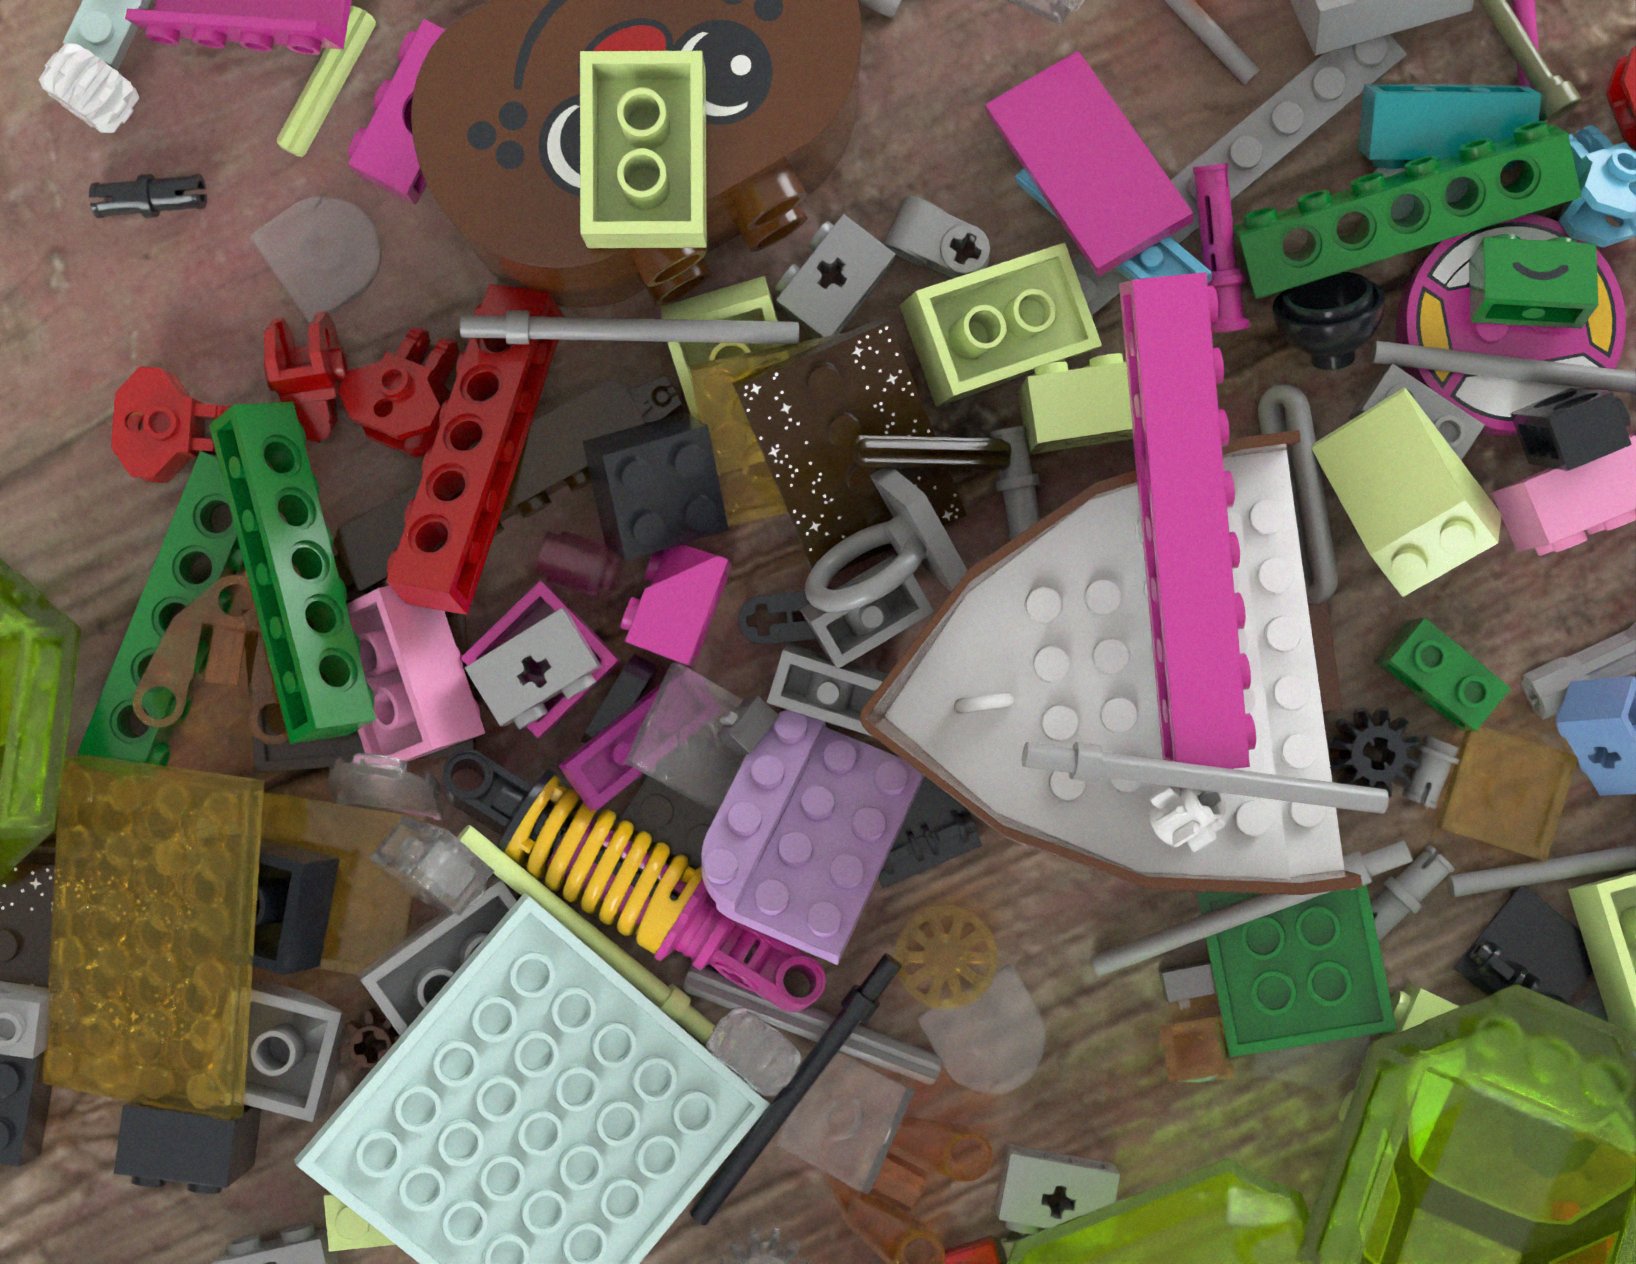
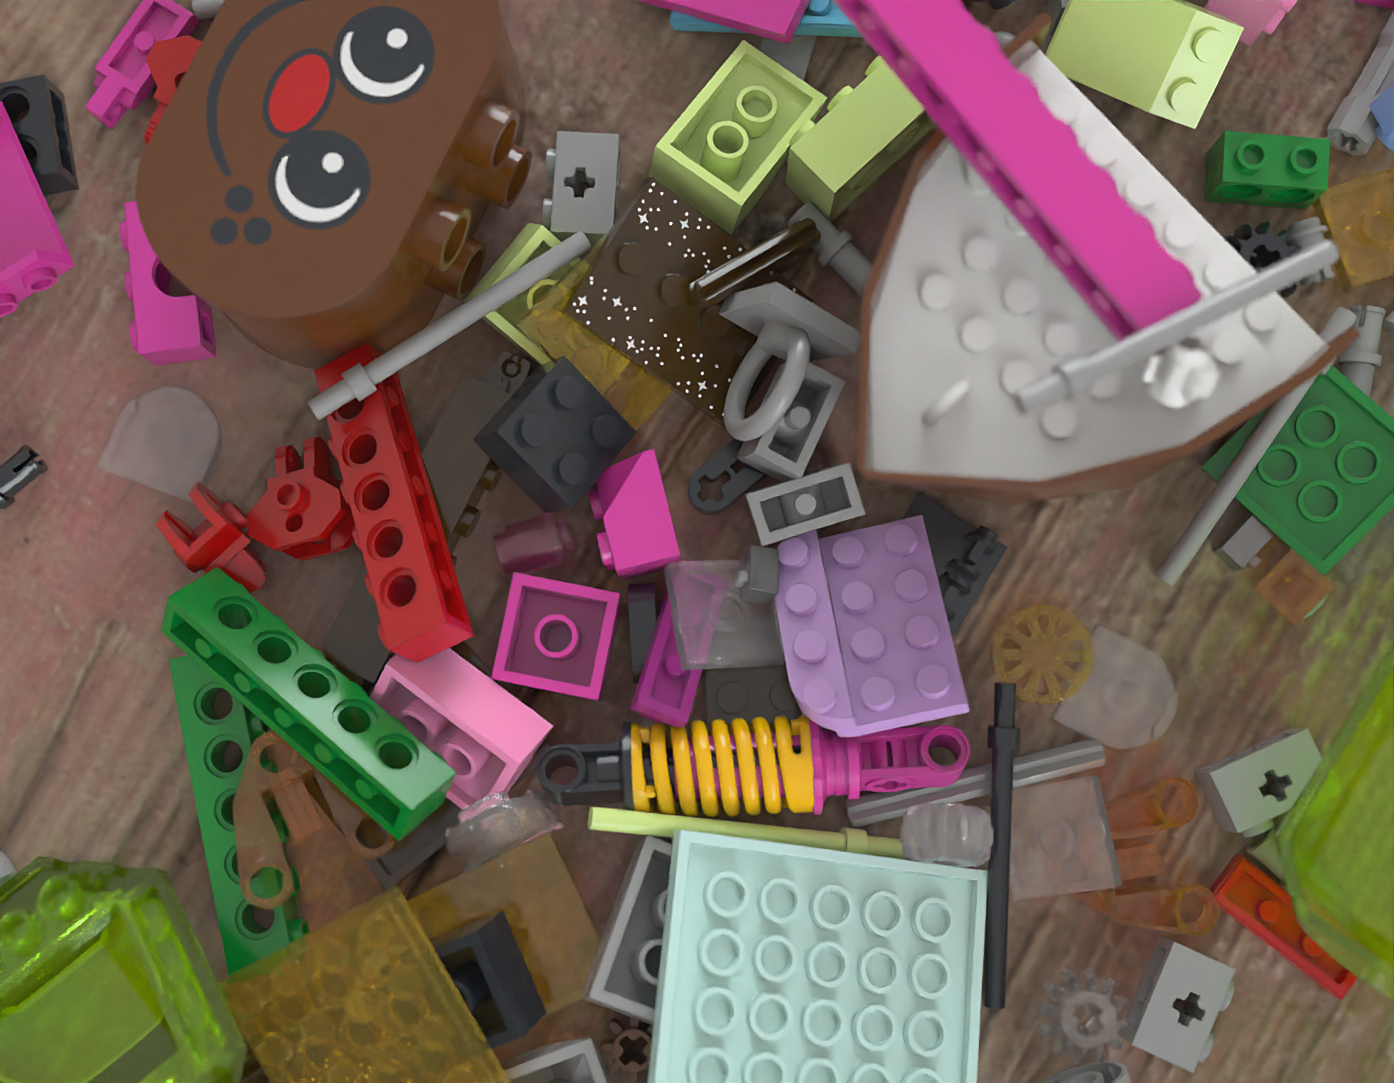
camera: 30 degrees left, 5 degrees down
red hinge [111,367,231,483] -> none
yellowish green axle [277,6,376,157] -> none
clear brick [369,815,494,916] -> none
light grey brick [465,608,602,730] -> none
yellowish green brick [580,51,707,248] -> none
light grey piece [883,195,990,279] -> none

